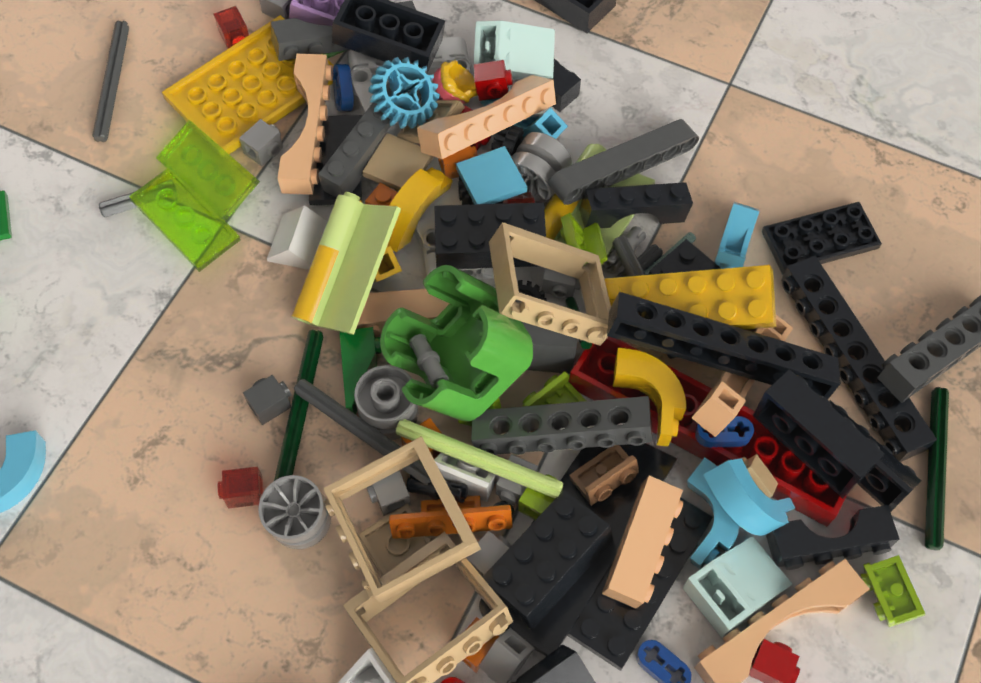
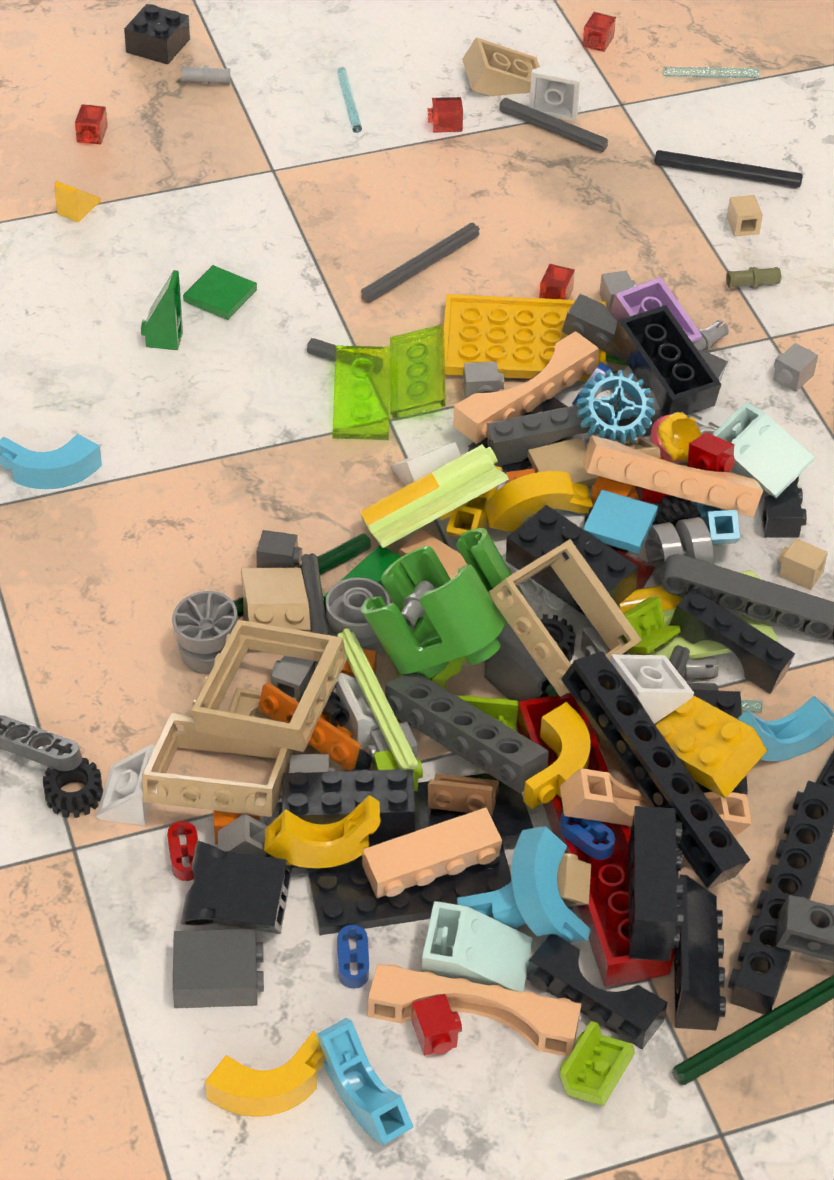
camera: 45 degrees right, 15 degrees down
clear red brick [217,466,263,509] -> none
none -> tan slope [241,568,311,632]
none -> yellow arch [264,795,381,868]
none -> white slope [609,654,694,724]
none -> tan brick [778,538,828,590]

